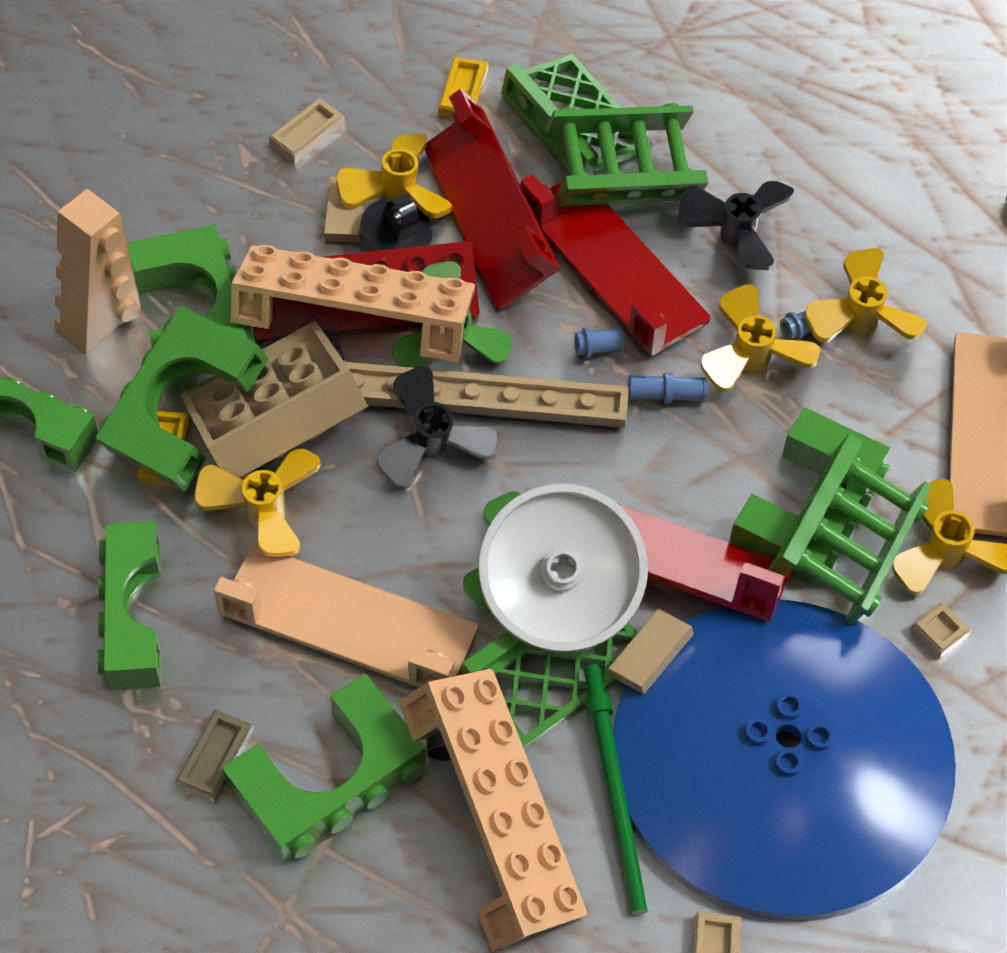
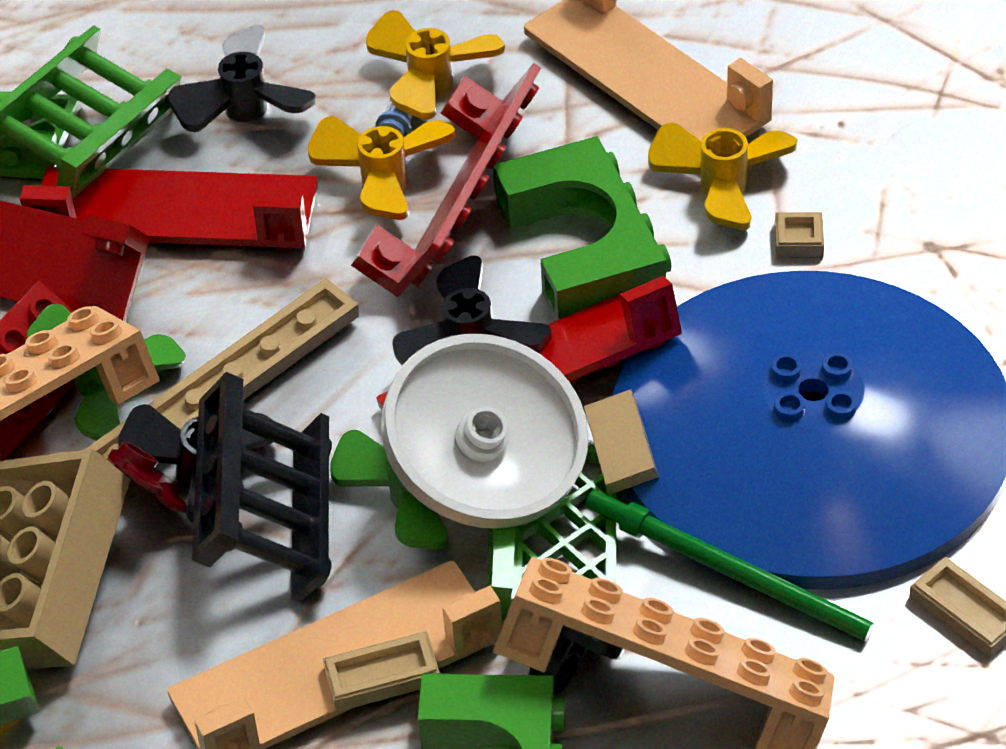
camera: 45 degrees left, 10 degrees down
yellow piece [195,448,321,557] -> none
medium blue pin [574,327,624,358] -> none
medium blue pin [627,373,708,404] -> none
bright green fence [769,433,932,625] -> none
none -> dark red plate [108,441,186,513]
none -> black fence [192,372,332,603]
none -> tan tile [322,631,440,712]
none -> red bracket [351,63,541,297]
none -> black piece [392,255,552,366]

